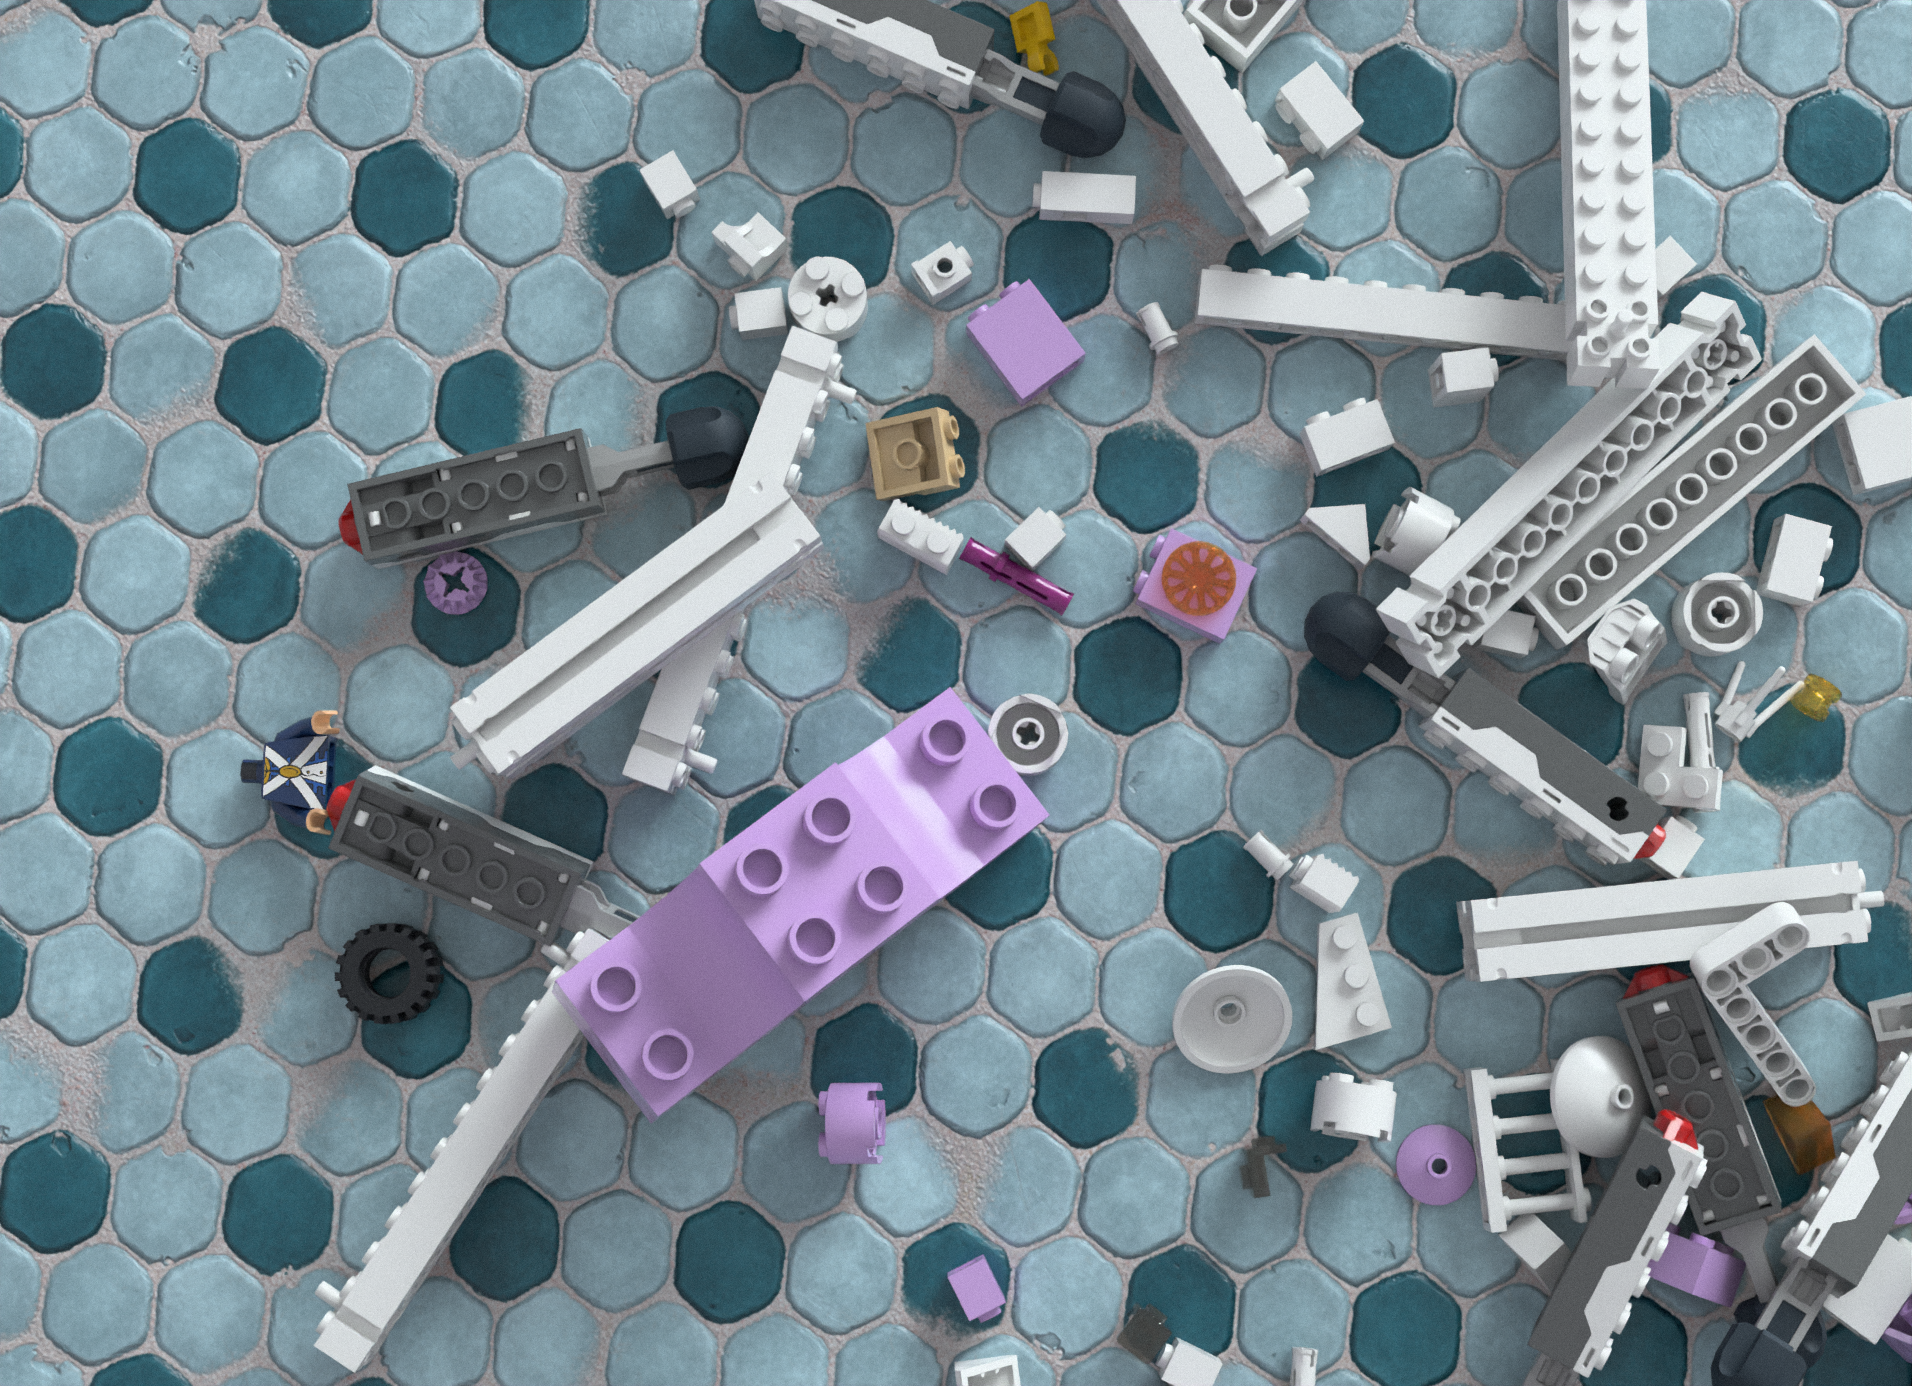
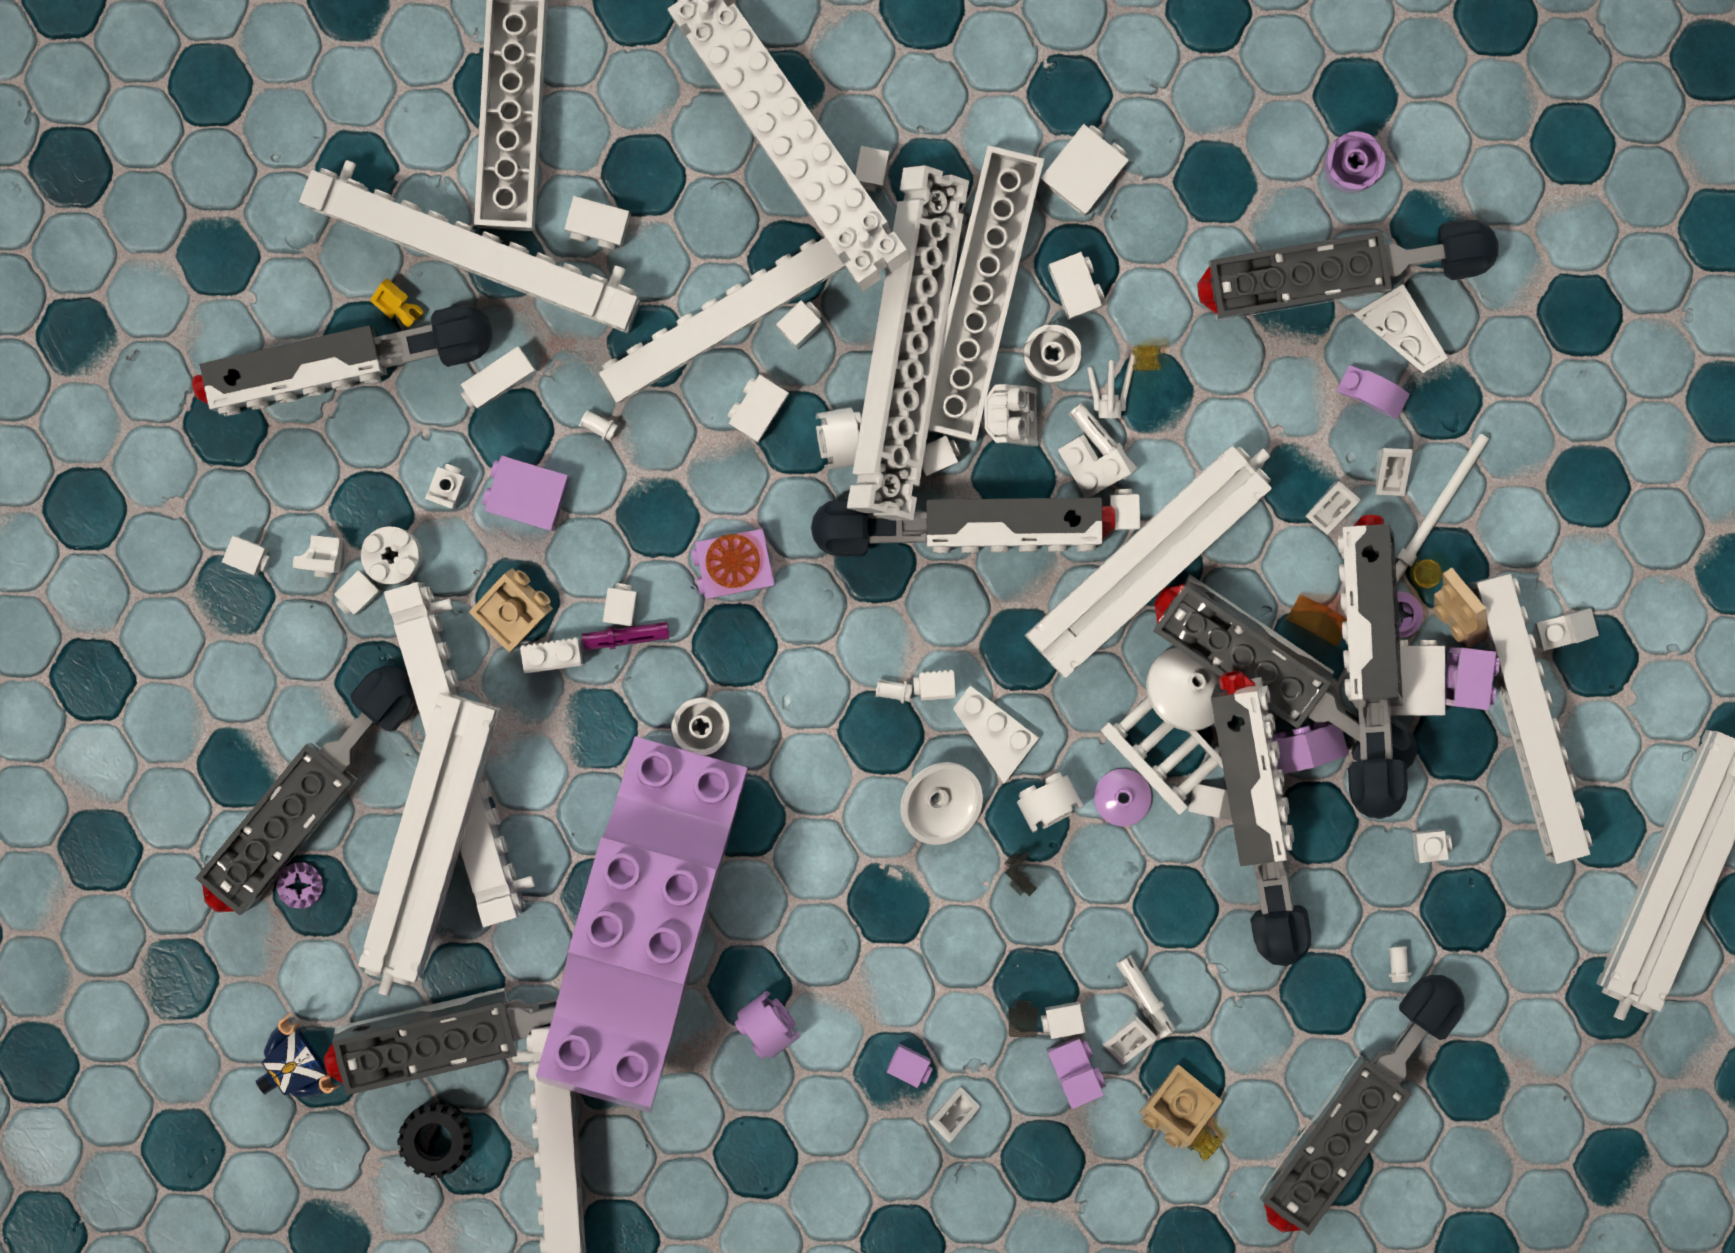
camera: 30 degrees left, 5 degrees up
white slope [1300,504,1370,570] -> none
white beam [1690,902,1816,1107] -> none

